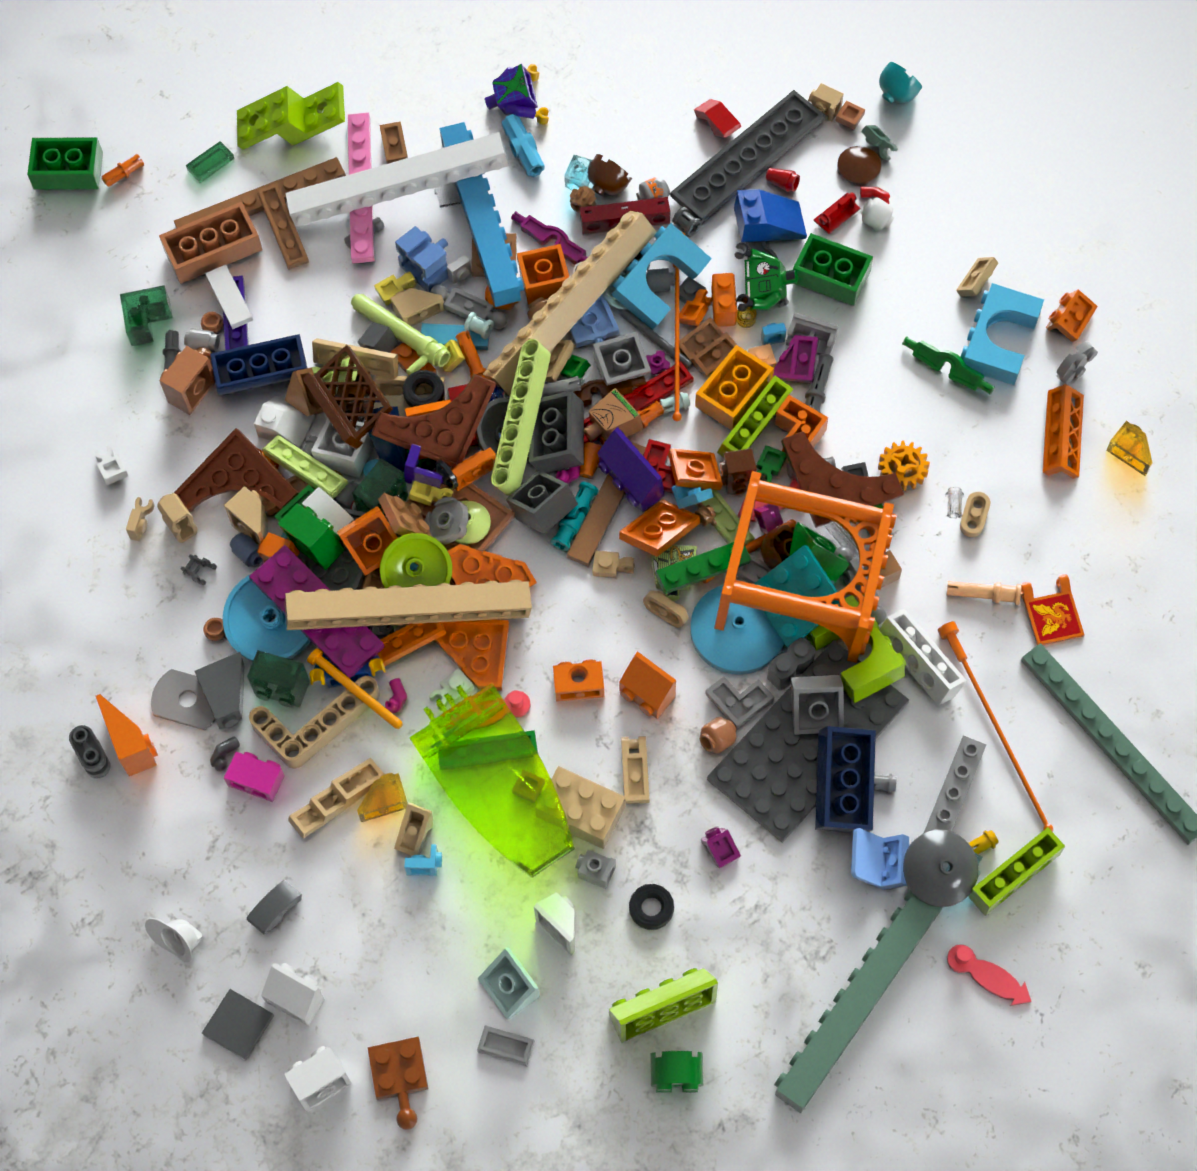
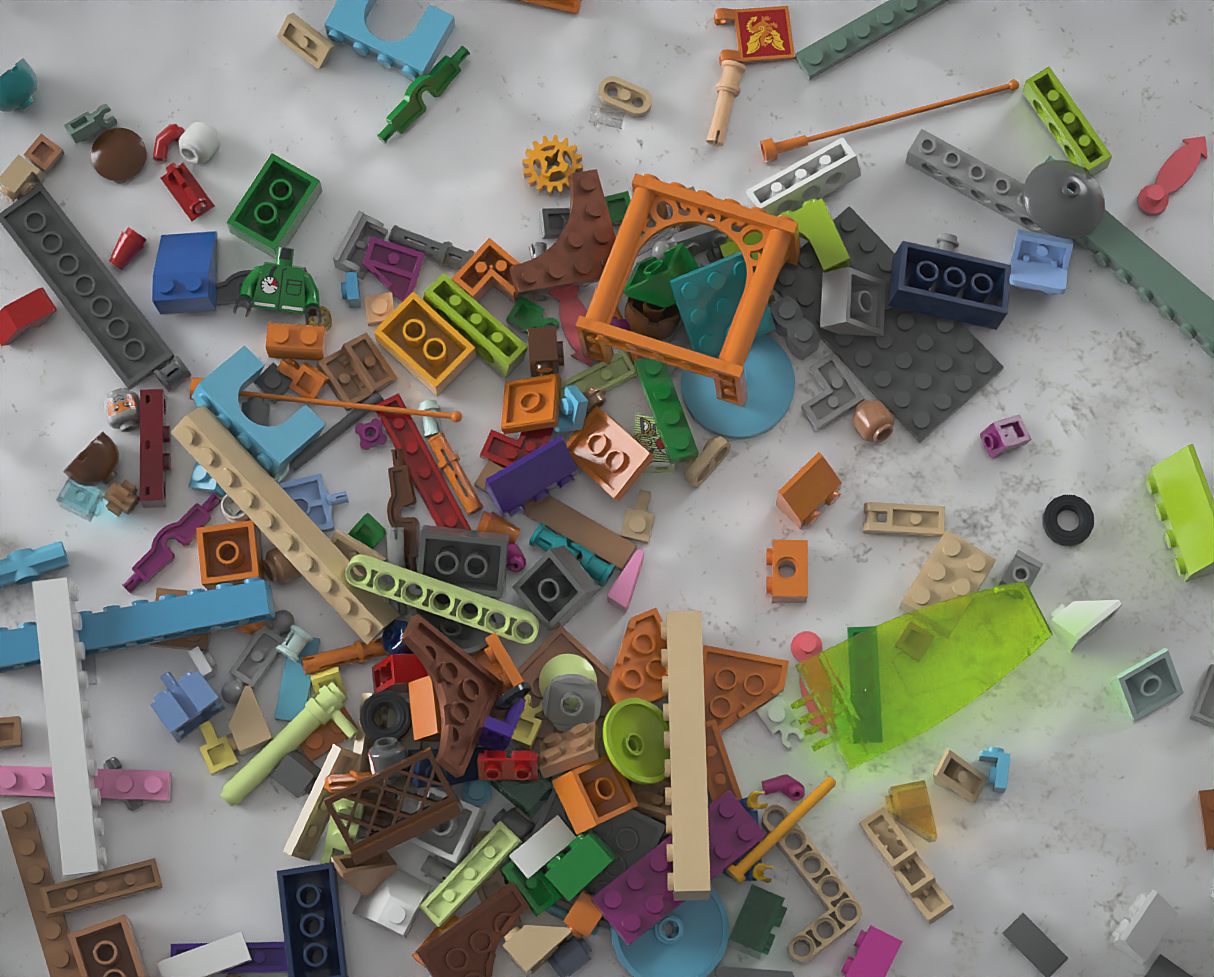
camera: 85 degrees left, 10 degrees up
medium nougat torso [583,388,643,441] -> none
light grey slope [593,332,651,385] -> none
yellow pin [969,830,999,856] -> none
none -> orange axle [324,770,382,794]
none -> dark grey head [368,737,409,783]
none -> red hinge [477,750,539,780]
none -> bright pink slope [607,549,644,613]

